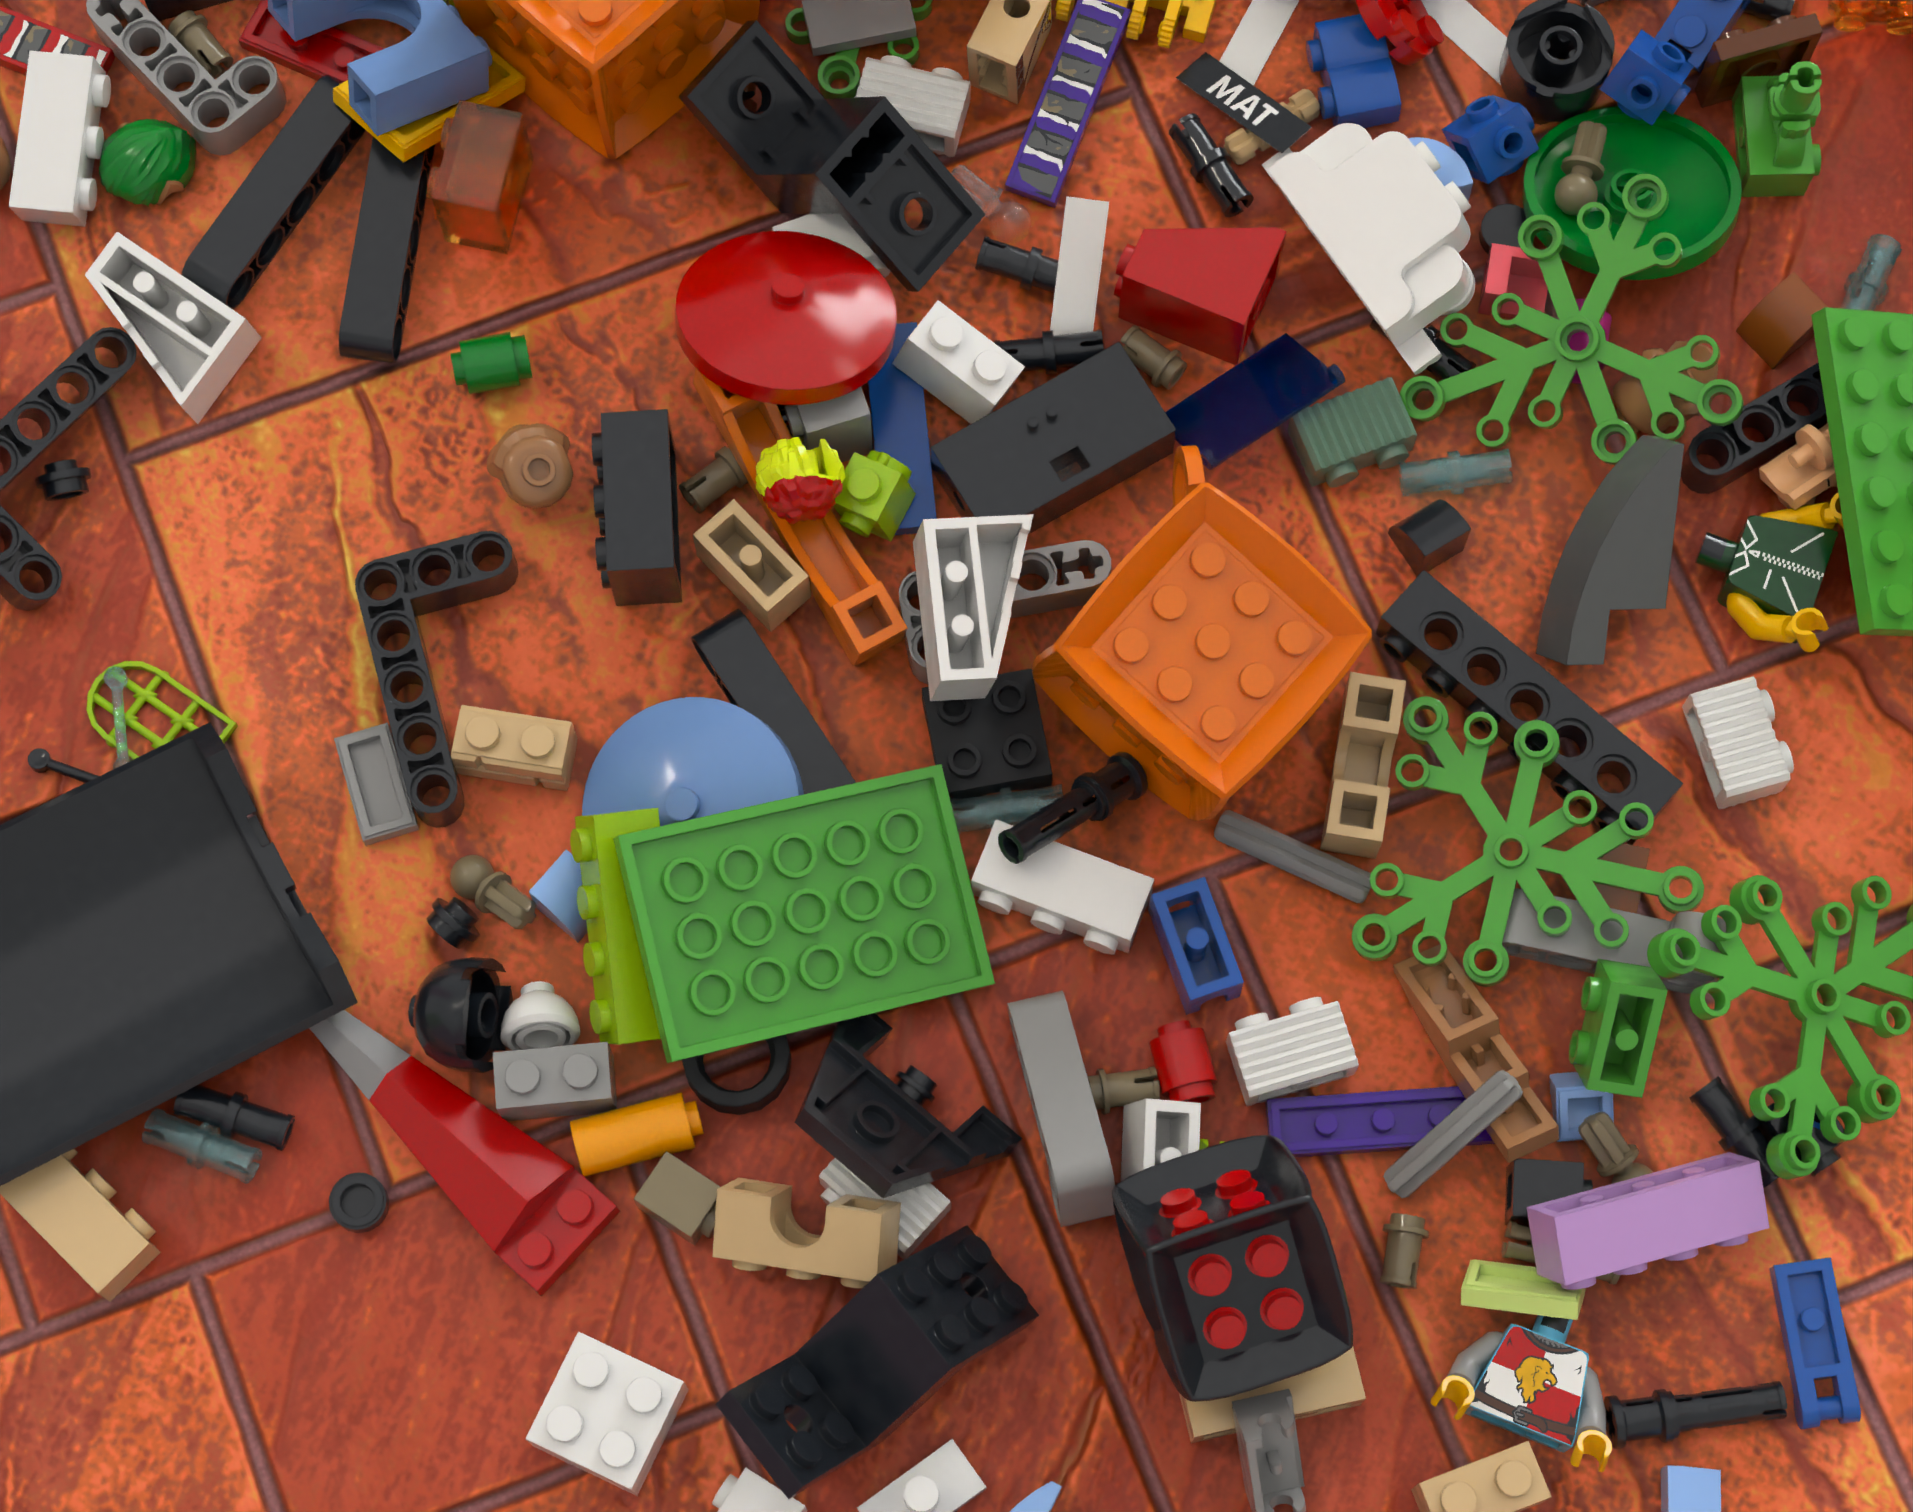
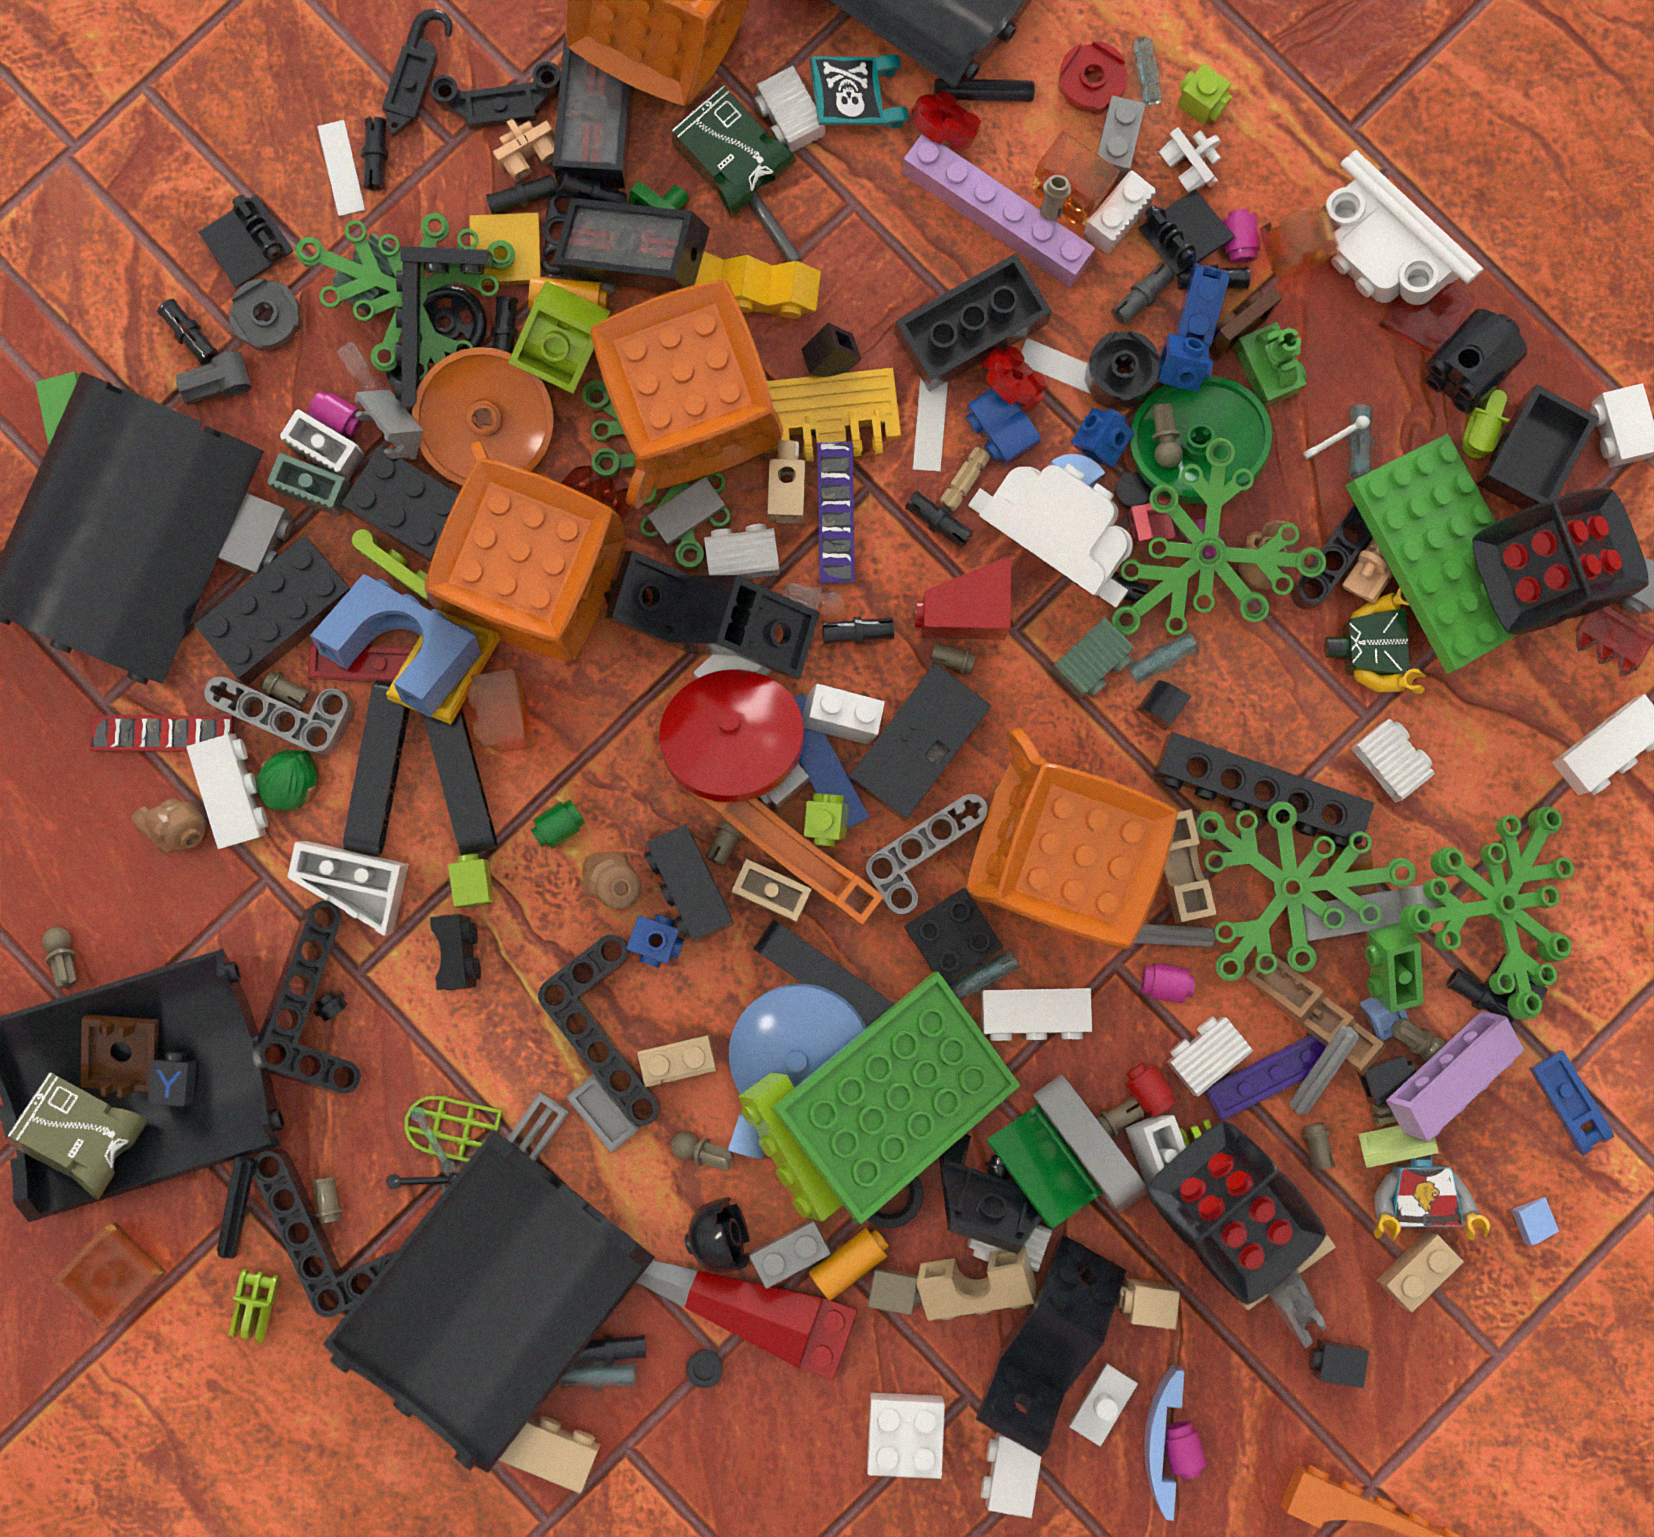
camera: 25 degrees left, 10 degrees up
black plate [426,897,480,949] -> none
white brick [500,981,581,1050] -> none
piece [755,437,845,524] -> none
white wedge [913,514,1034,701] -> none
black pin [994,329,1104,374] -> none
black pin [998,752,1148,864] -> none
white sticker [1050,196,1109,336] -> none
blue brick [1148,877,1244,1015] -> none
clear blue piece [1165,333,1346,470] -> none
black sticker [1176,52,1312,153] -> none
dark grey slope [1536,435,1684,665] -> none
black pin [1604,1381,1787,1449] -> none
dark orange brick [1736,272,1828,369] -> none
none -> black brick [430,914,481,990]
none -> lime brick [448,854,494,908]
none -> light grey tile [507,1091,570,1161]
none -> blue brick [627,914,685,968]
none -> green piece [986,1104,1103,1230]
none -> tan brick [1117,1278,1180,1329]
none -> dark pink brick [1141,963,1195,1003]
none -> white hinge [1303,415,1370,460]

